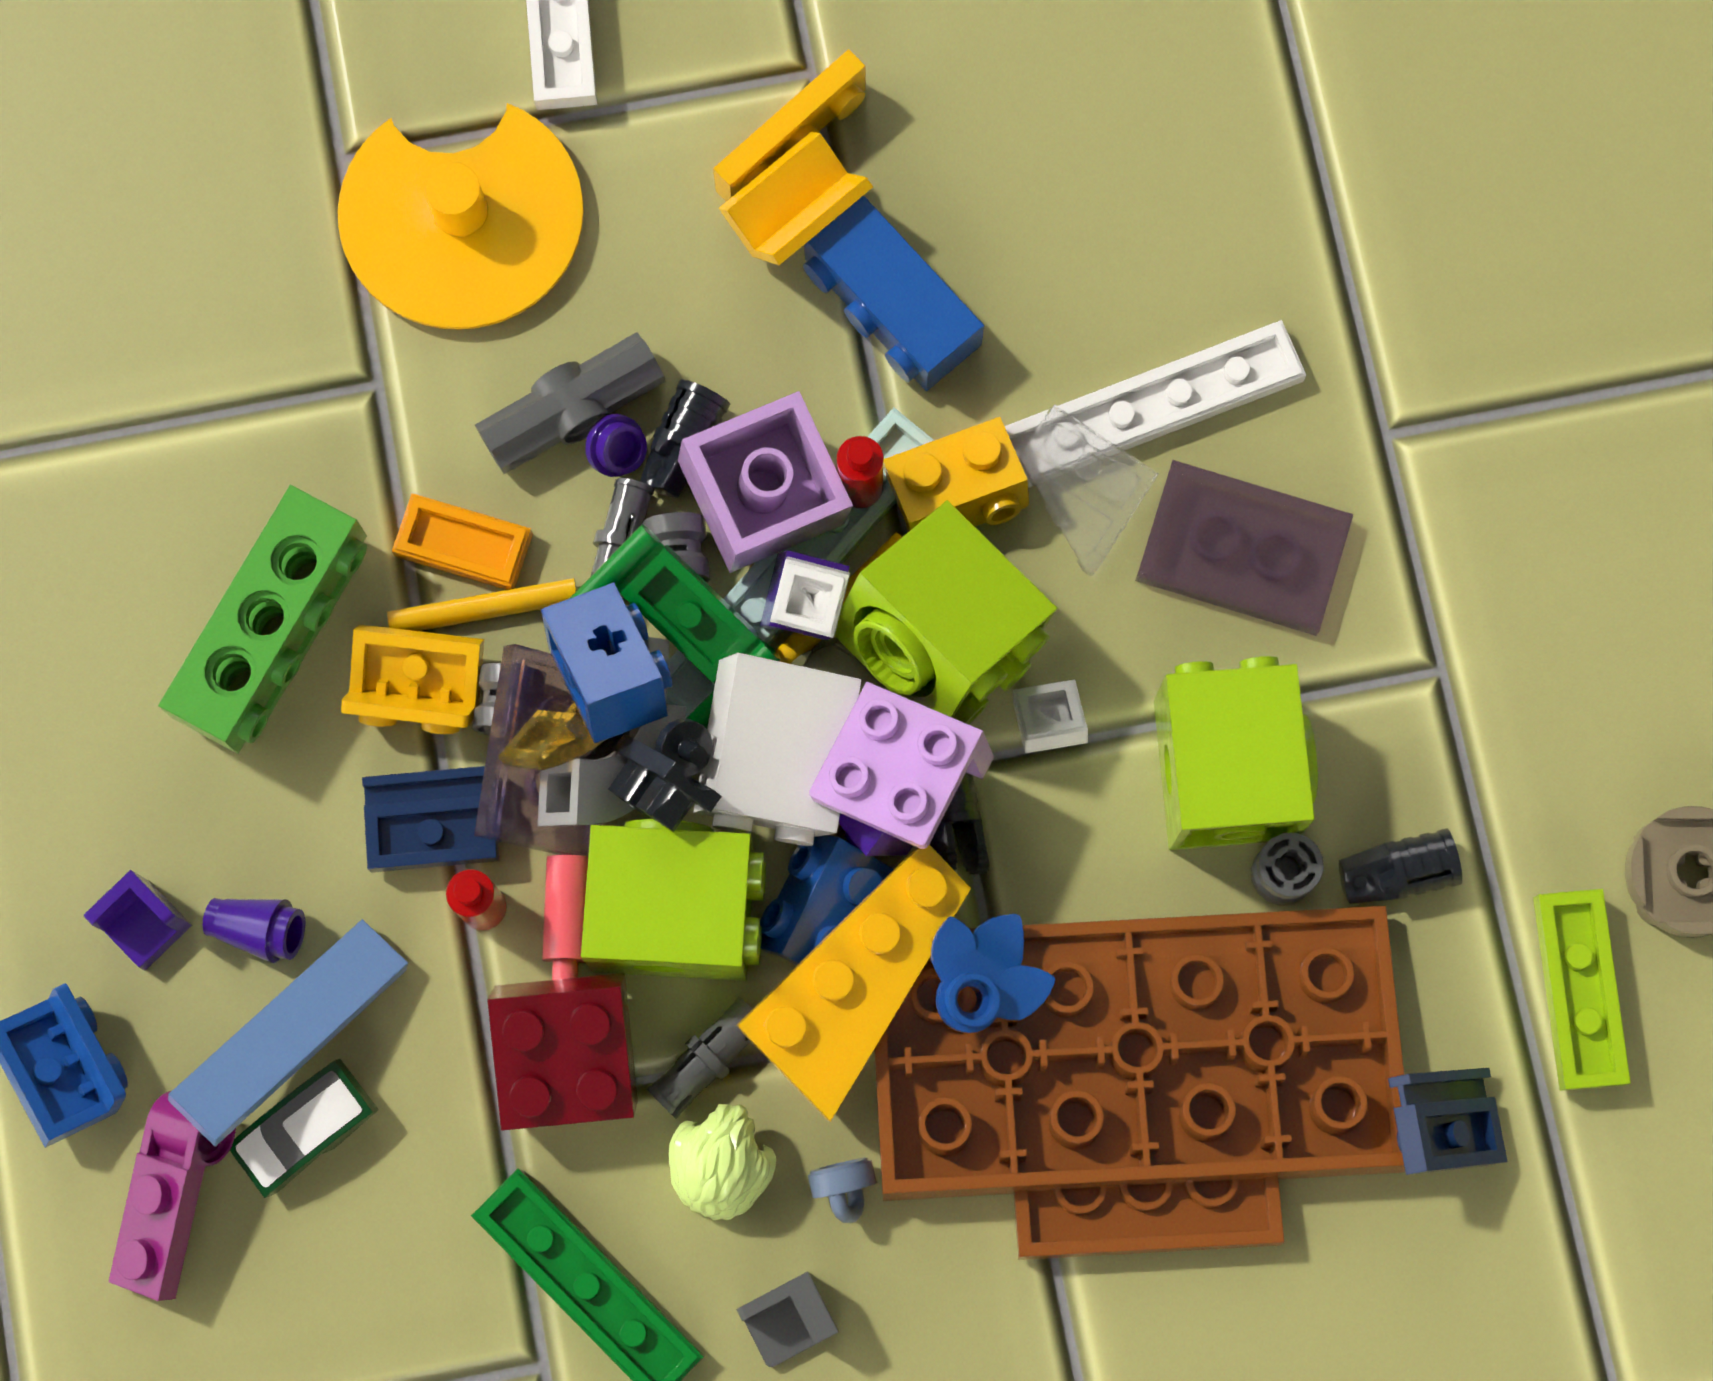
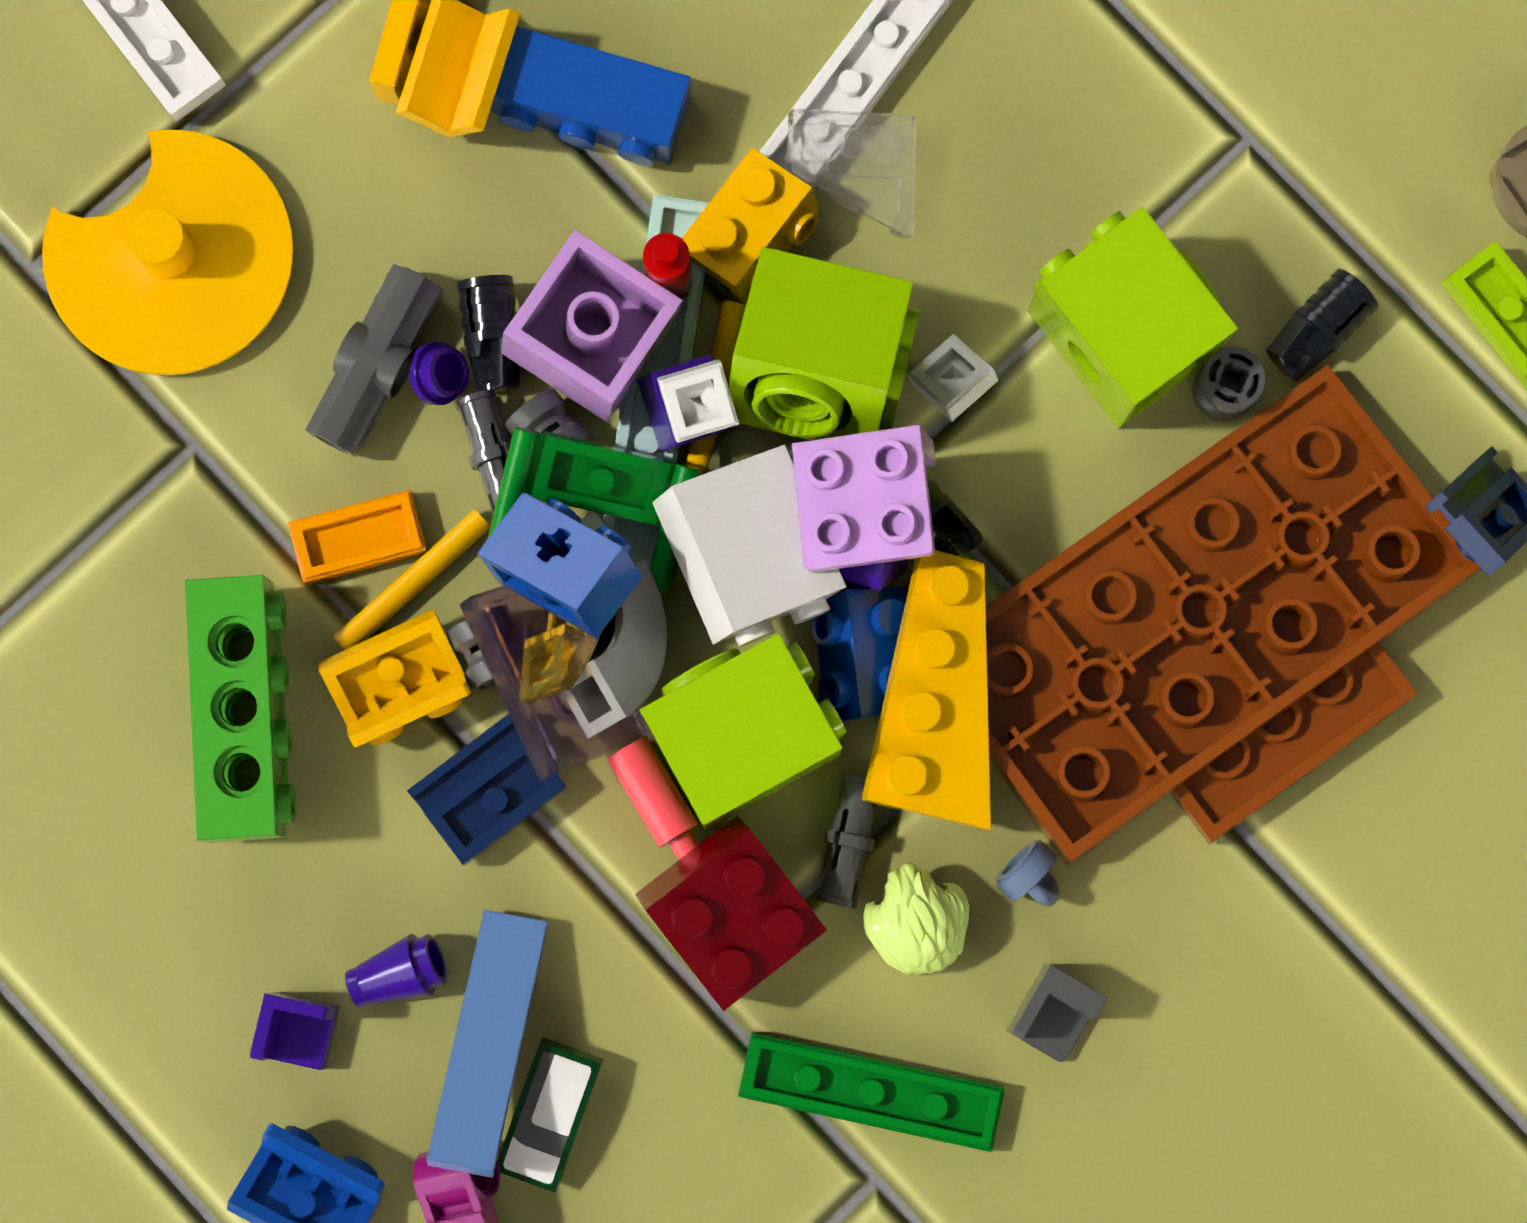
camera: 35 degrees left, 5 degrees up
red cylinder [446,869,506,930] -> none
black hips [608,719,722,832] -> none
blue plate [931,914,1055,1033] -> none
tile [1135,460,1354,636] -> none

